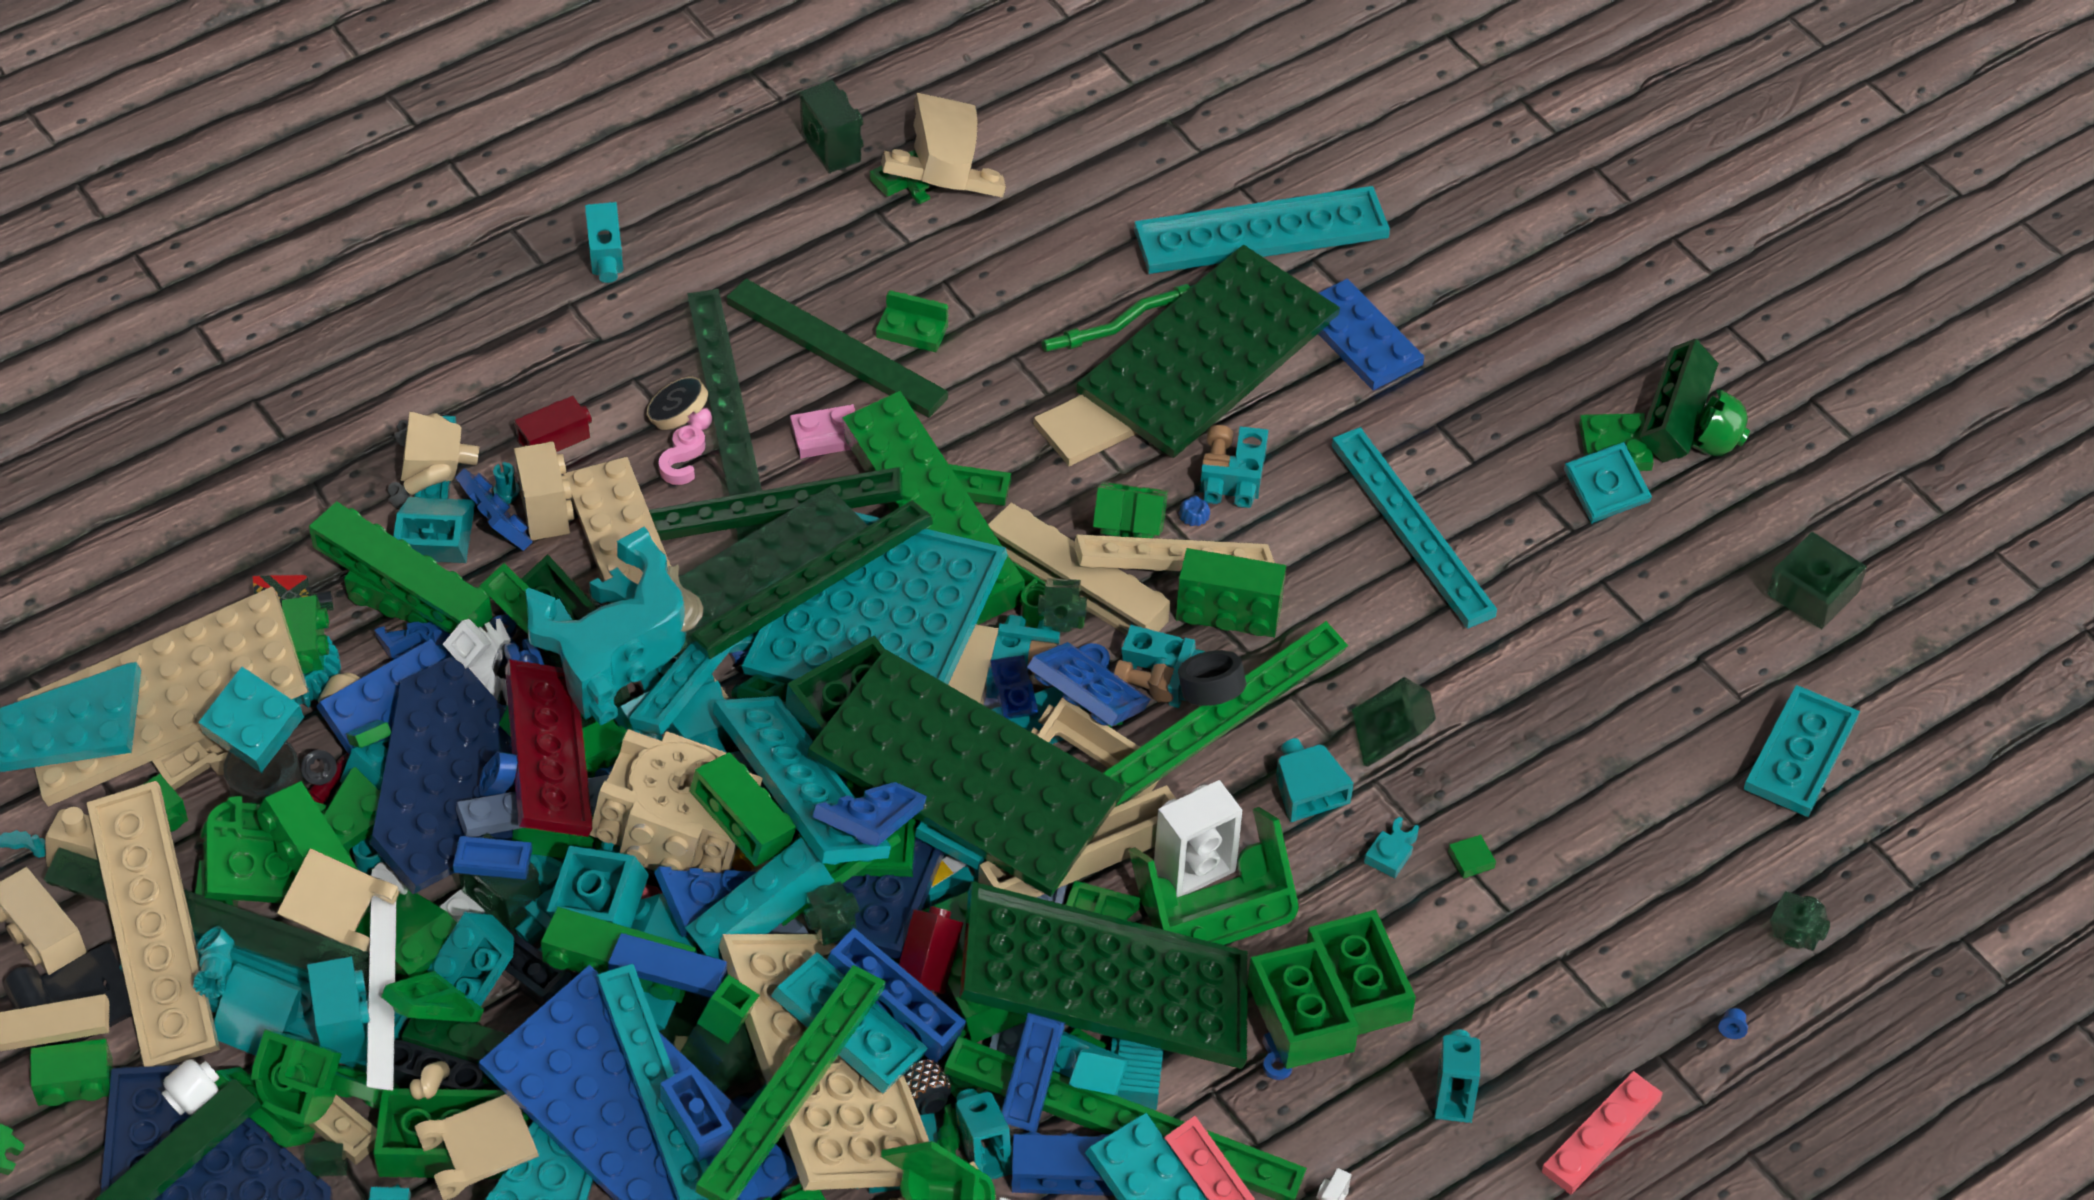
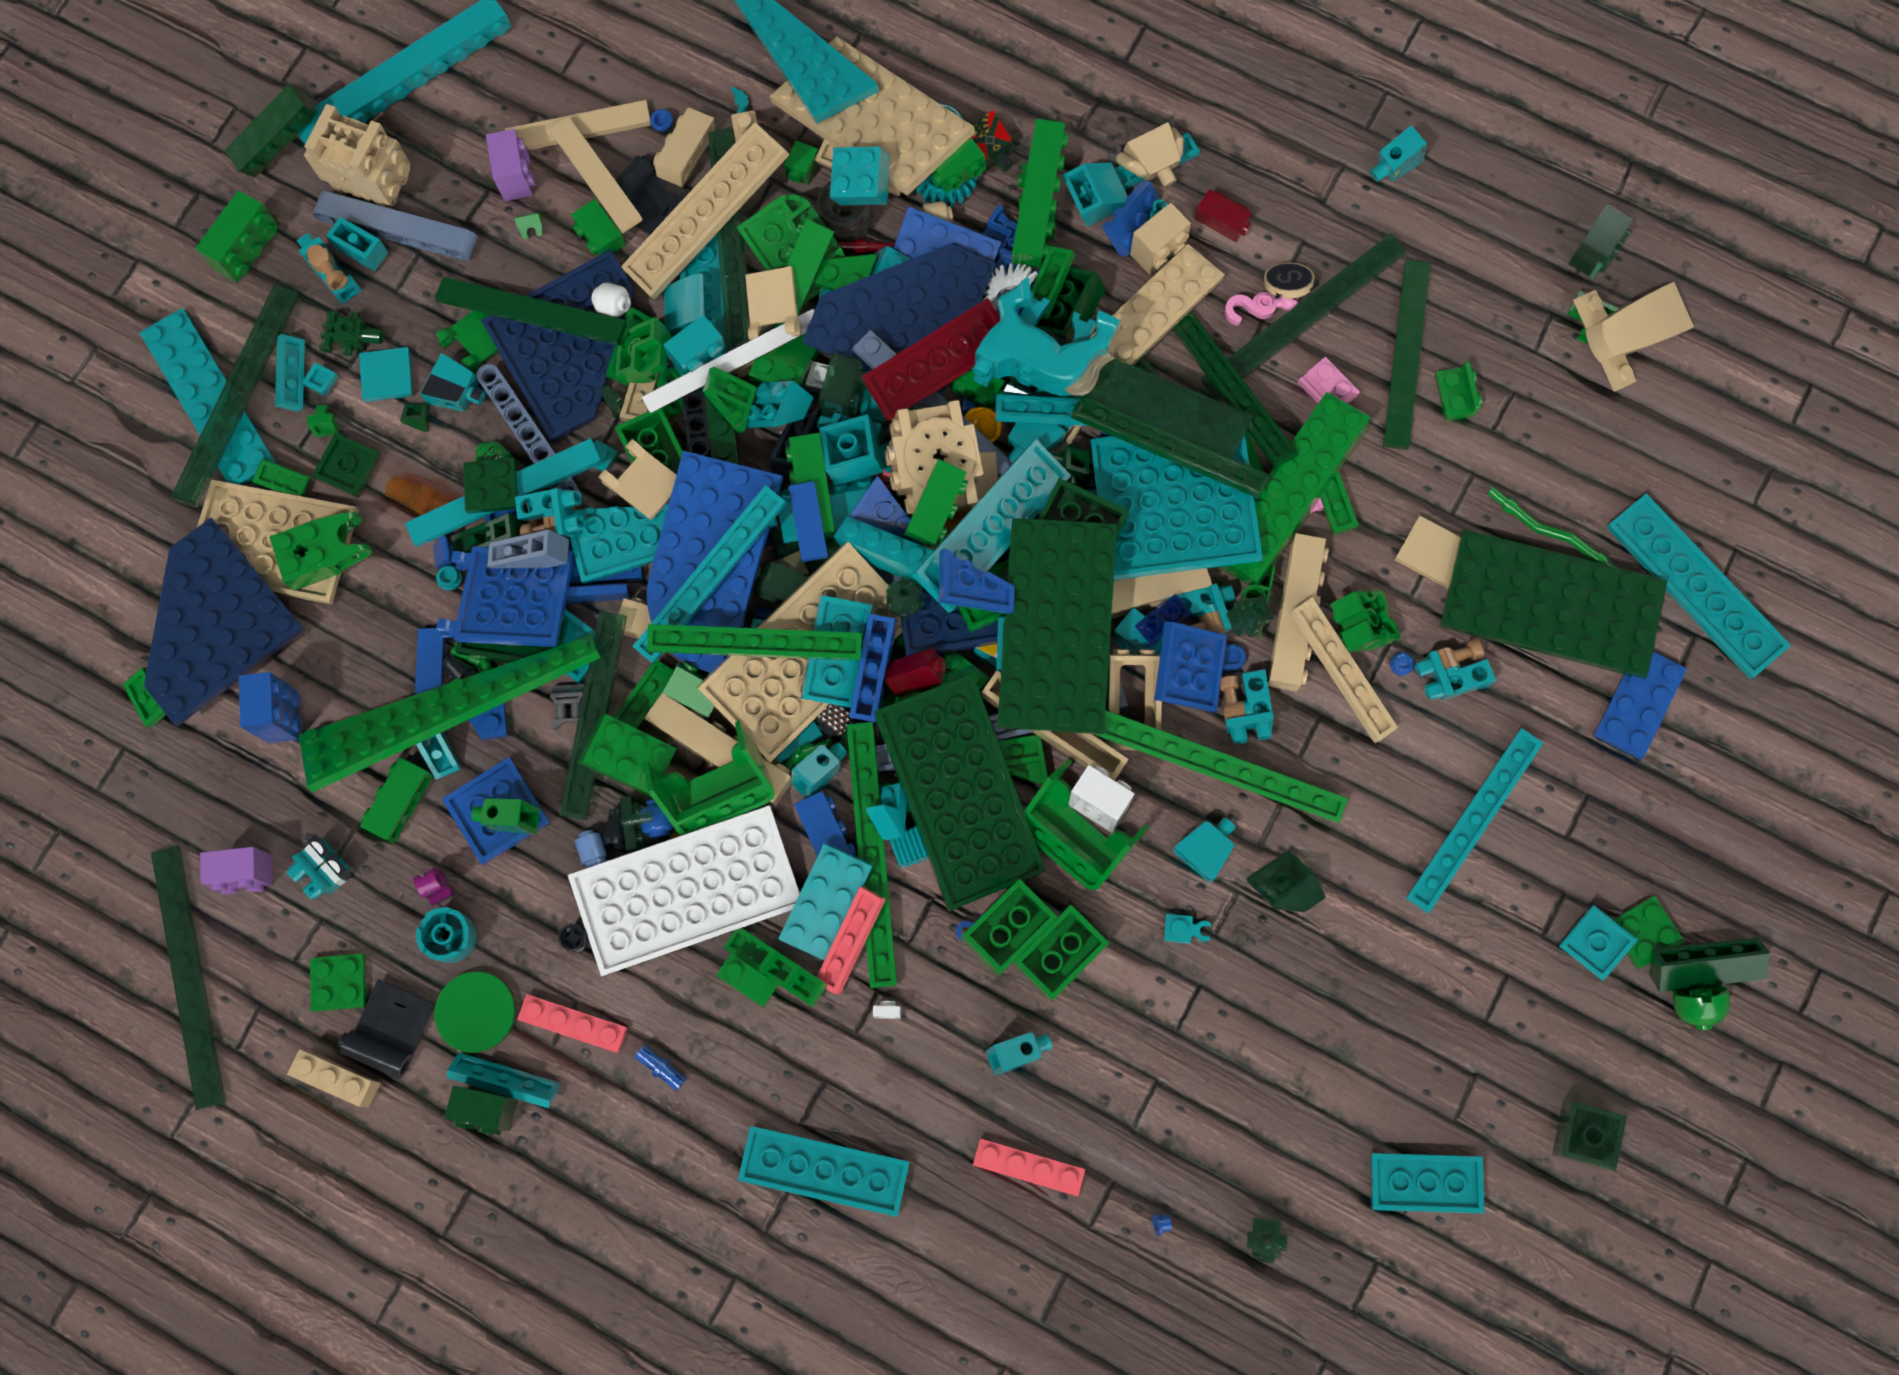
camera: 70 degrees right, 25 degrees up
teal connector [193,926,234,998] -> none
black cone [301,750,337,785] -> none
green tile [345,720,391,748] -> none
tan arm [410,1061,450,1100] -> none
white plate [443,619,492,669] -> none
blue tile [453,836,532,879] -> none
blue beam [479,752,517,797] -> none
blue brick [660,1065,733,1162] -> none
green brick [697,975,760,1044] -> none
blue tile [1002,1013,1066,1132] -> none
green brick [1176,548,1287,638] -> none
black tyre [1178,650,1247,706] -> none
green tile [1448,834,1496,879] -> none

